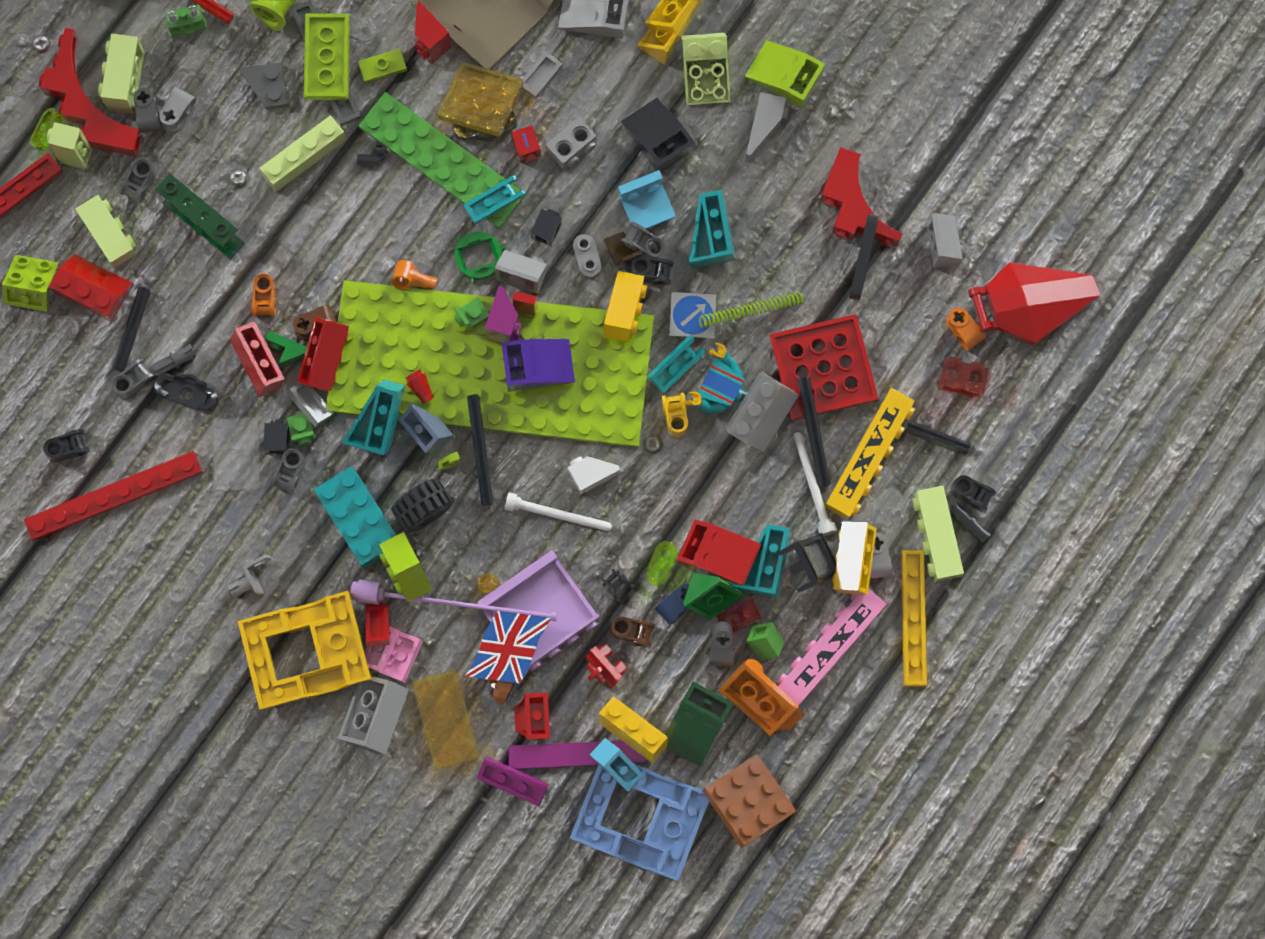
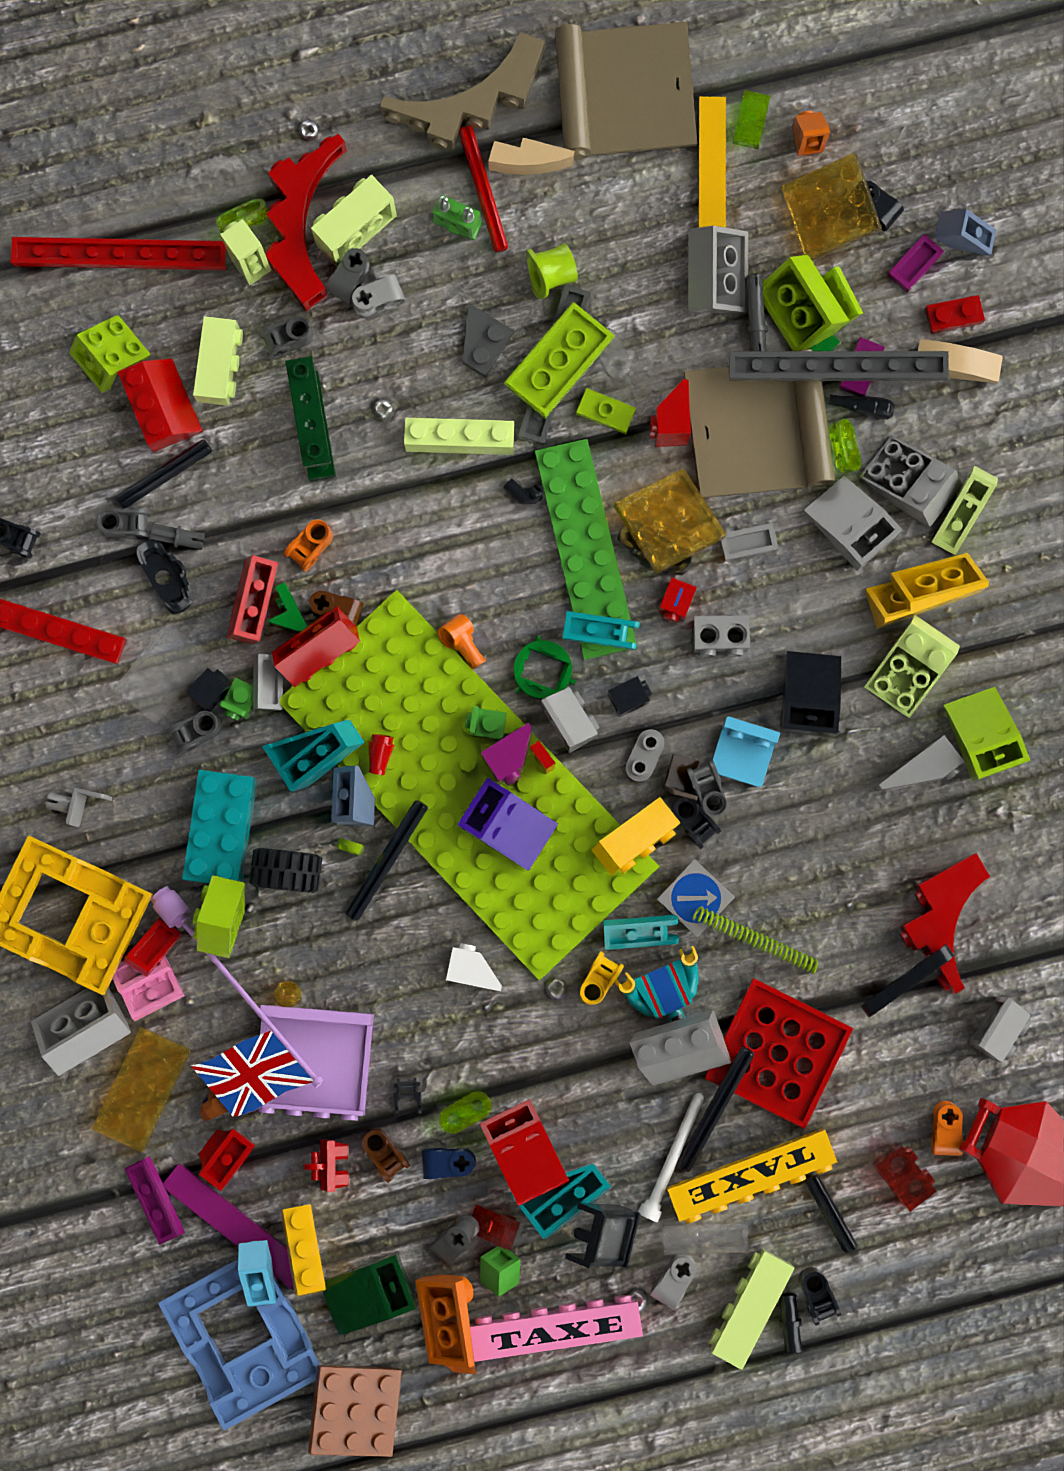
camera: 45 degrees right, 5 degrees up
white piece [504,492,612,531] -> none
green slope [683,573,745,620] -> none
teal wedge [689,190,736,269] -> none
brick [832,522,877,595] -> none
yellow tile [901,550,927,687] -> none

